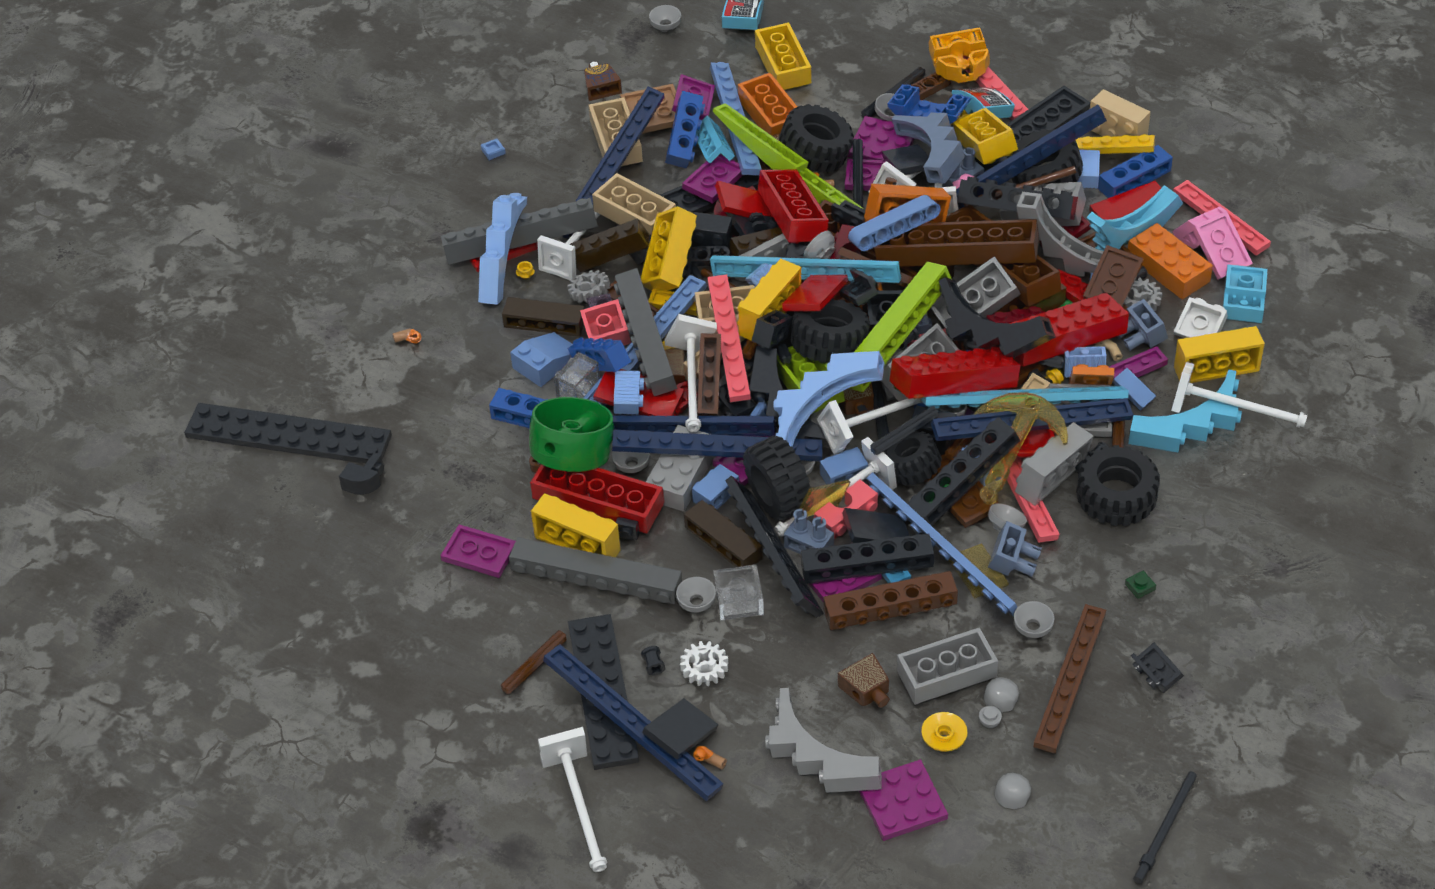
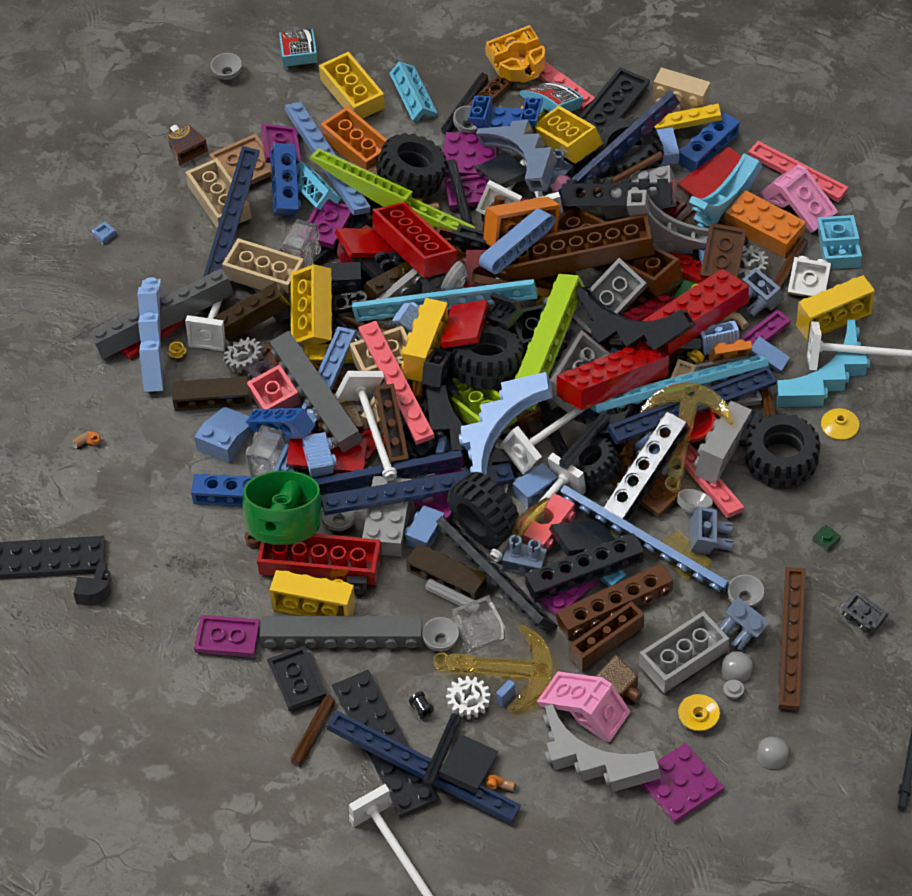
camera: 15 degrees left, 5 degrees up
none -> black plate [267,645,327,711]
none -> clear brick [282,219,321,267]
none -> medium azure fence [389,61,438,122]
none -> black axle [423,713,462,786]
none -> light grey axle [426,579,480,613]
none -> clear yellow piece [433,624,552,712]
none -> medium blue tile [496,680,515,707]
none -> bright pink bracket [537,671,631,742]
none -> reddish brown brick [569,601,645,671]
none -> sand blue brick [719,597,769,651]
none -> reddish brown axle [773,237,808,289]
none -> yellow dish [821,408,859,440]

